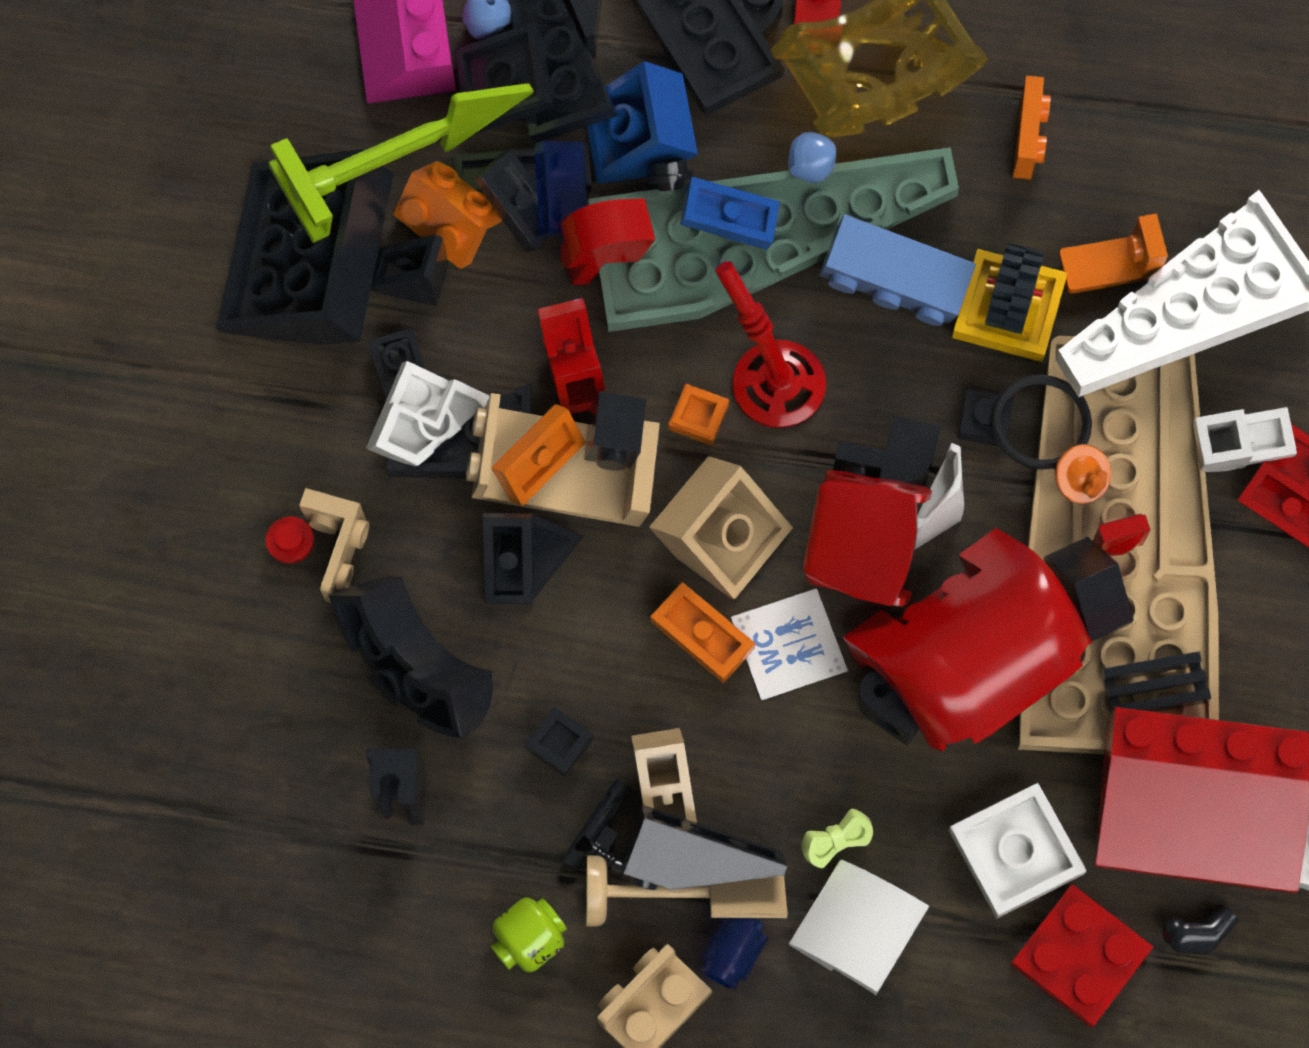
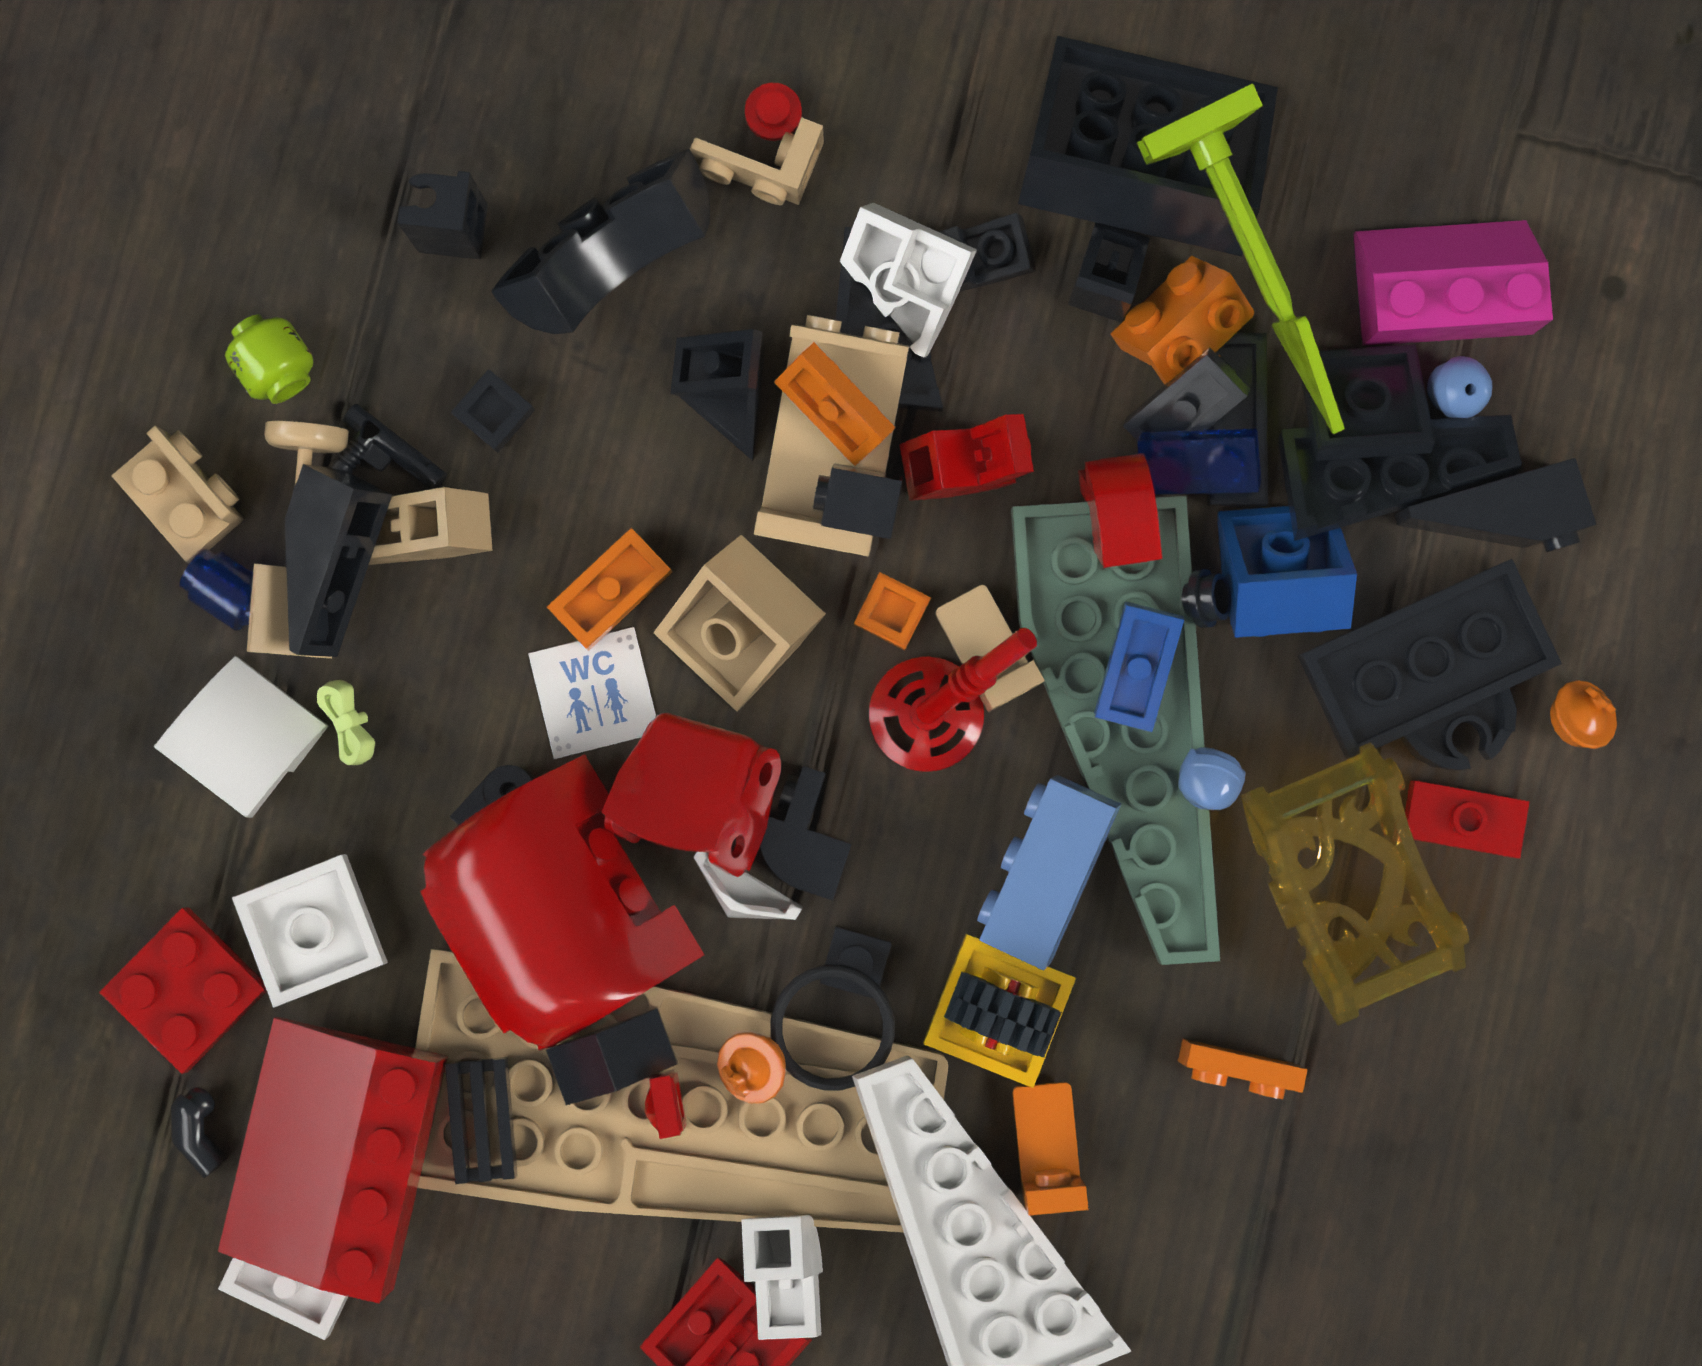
camera: 90 degrees right, 15 degrees up
none -> tan bracket [935,585,1045,712]

